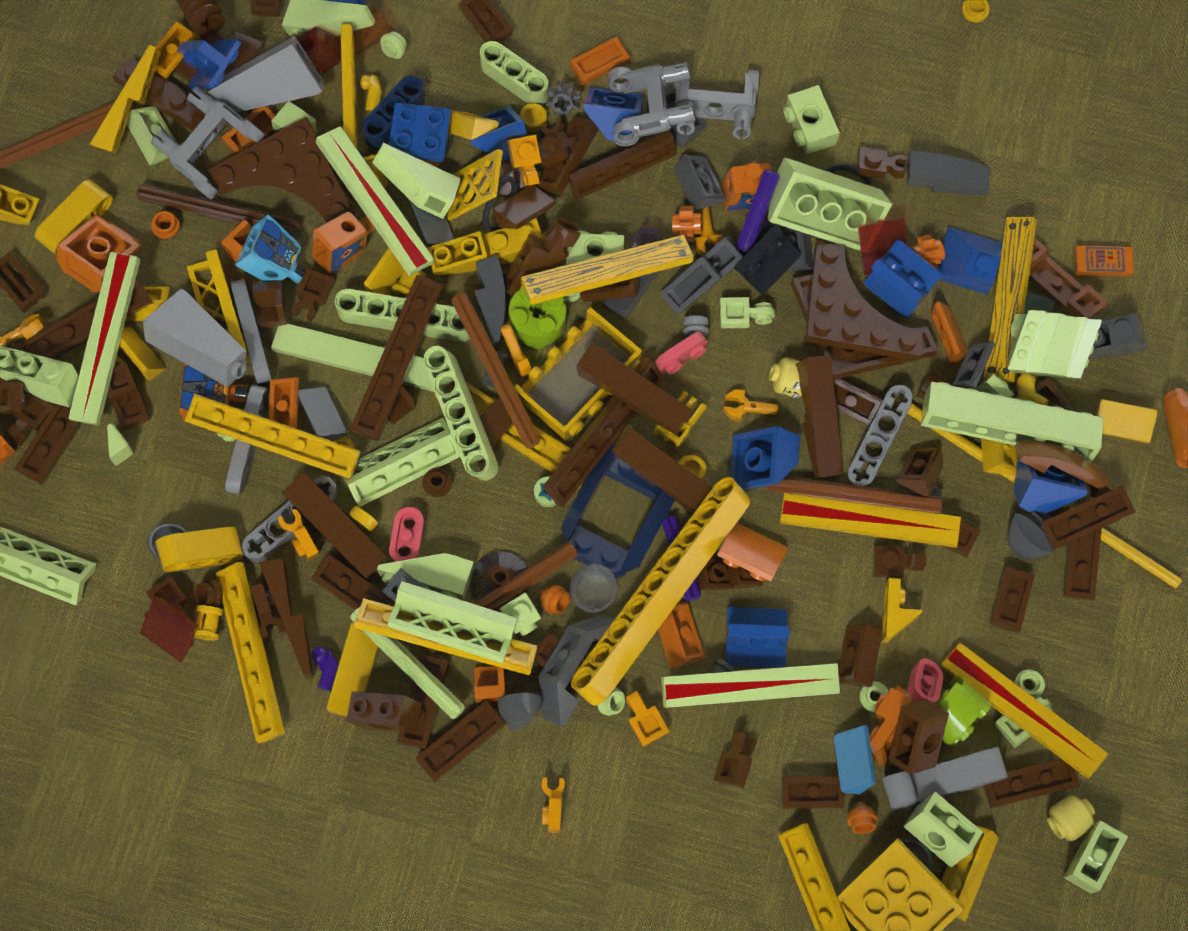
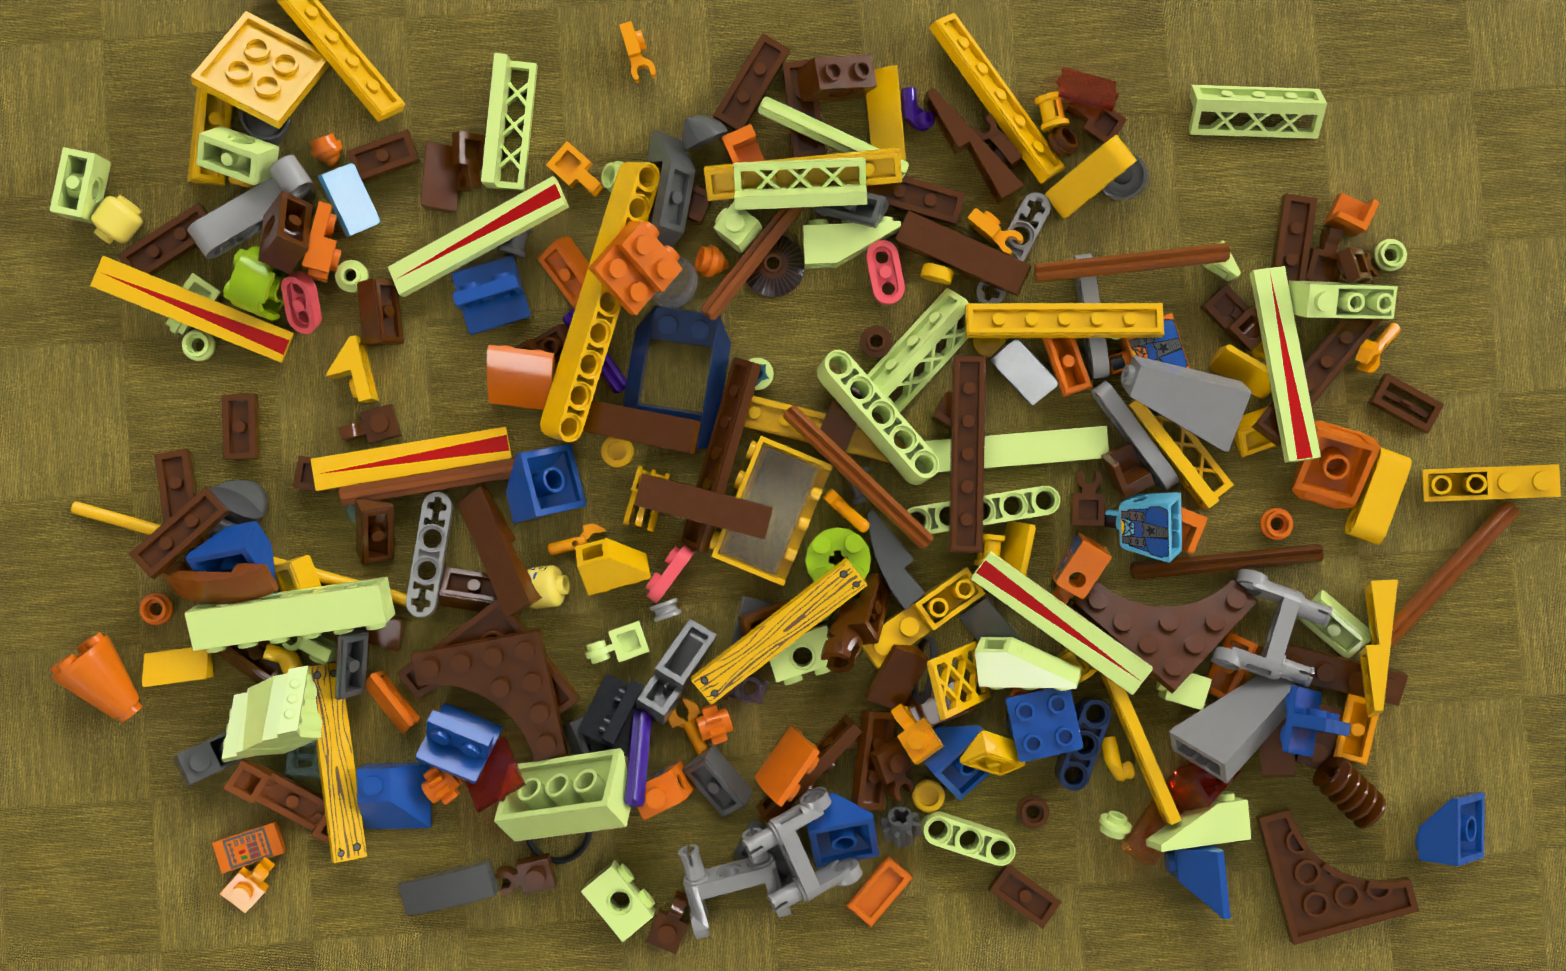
camera: 160 degrees right, 15 degrees up
none -> orange plate [140,593,174,625]
none -> light orange plate [220,857,275,914]
none -> reddish brown slope [420,142,461,212]
none -> yellowish green fence [481,53,538,192]
none -> yellow slope [575,538,651,596]
none -> orange plate [588,221,683,315]
none -> reddish brown plate [646,891,689,954]
none -> orange slope [754,725,820,807]
none -> reddish brown plate [1016,795,1049,828]
none -> dark orange axle [1034,243,1230,282]

